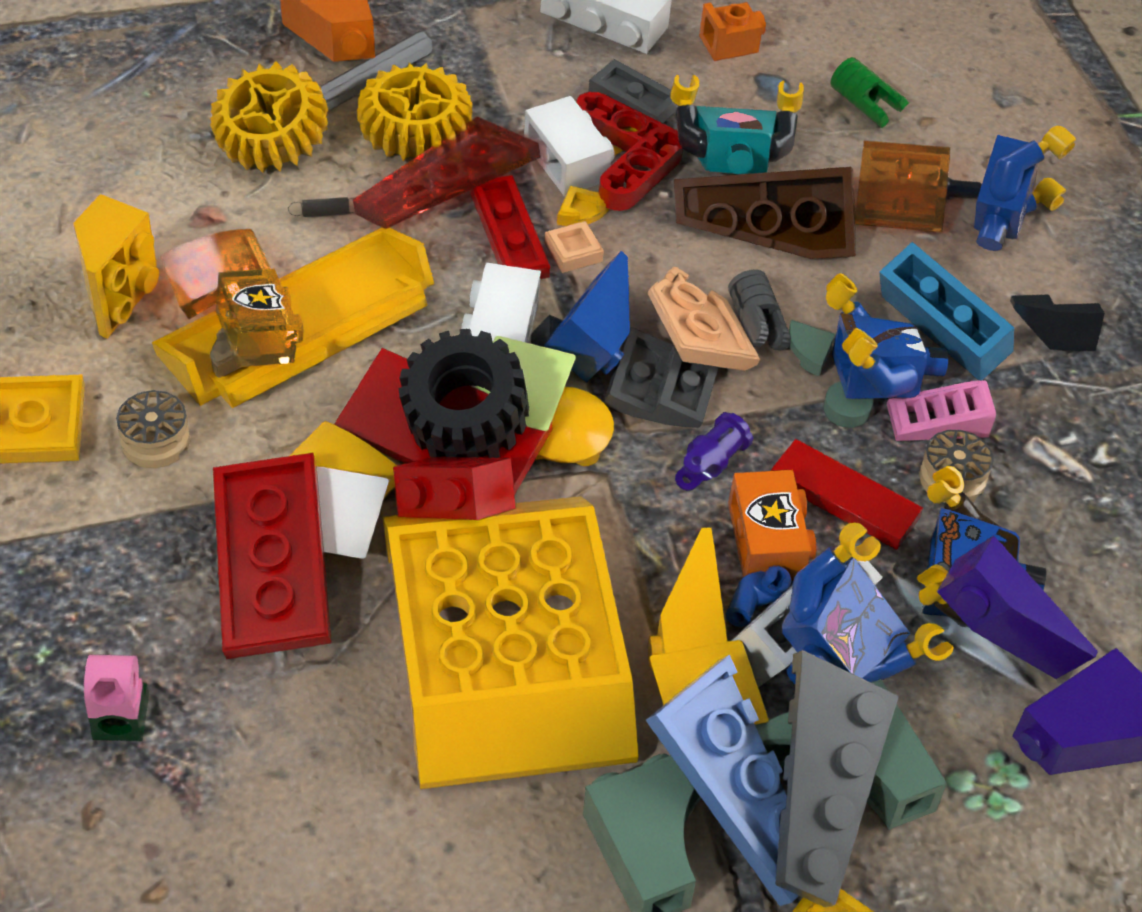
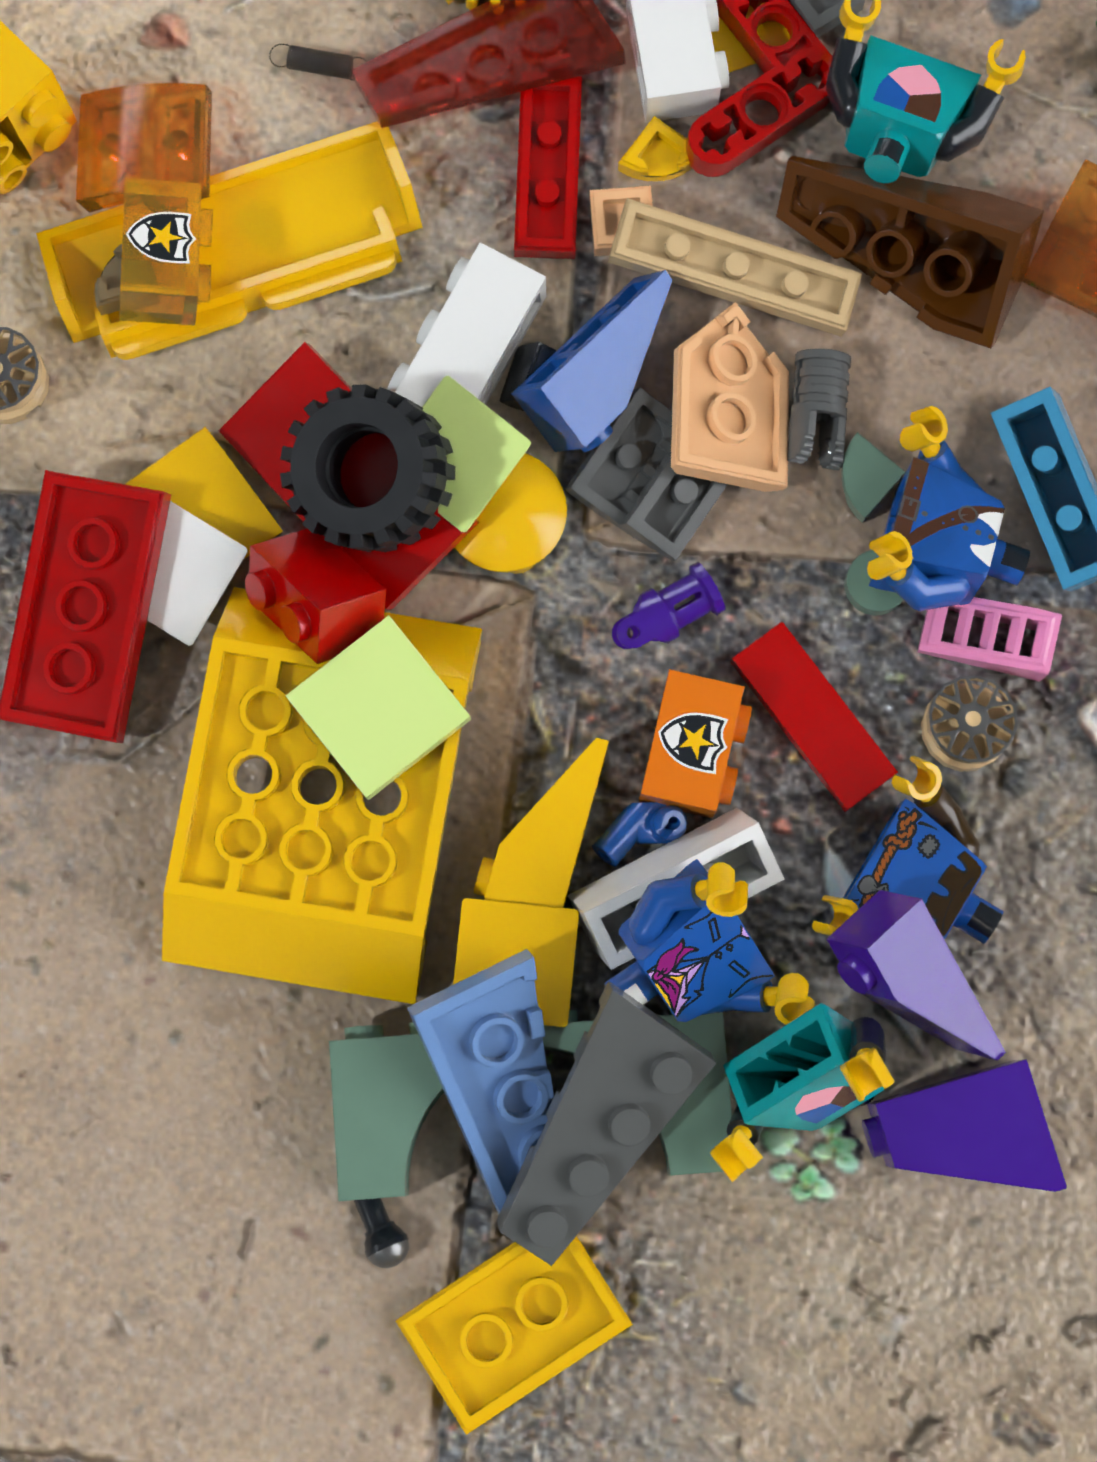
camera: 25 degrees right, 30 degrees up
none -> yellowish green tile [285,615,471,800]
none -> tan tile [608,198,862,337]
none -> teal torso [710,1003,895,1182]

